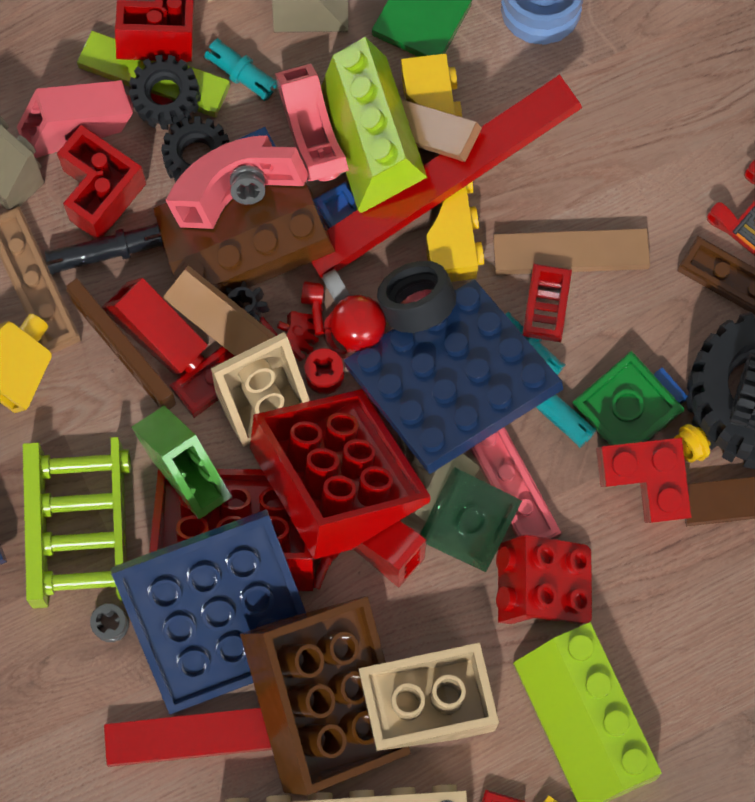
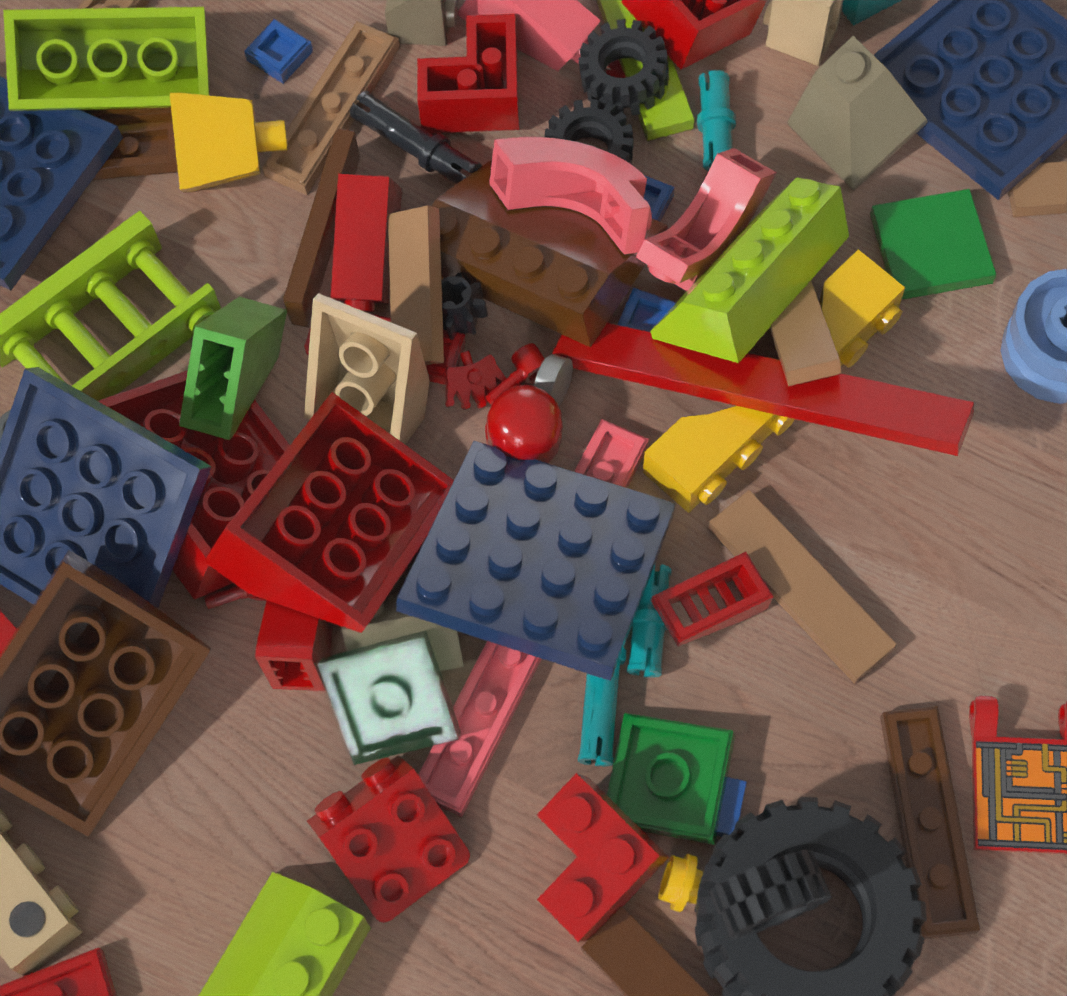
camera: 55 degrees right, 5 degrees down
dark grey bush [230,165,265,204] -> none
red wheel [304,348,344,395] -> none
tan slope [359,642,499,751] -> none
black tyre [377,261,456,333] -> none

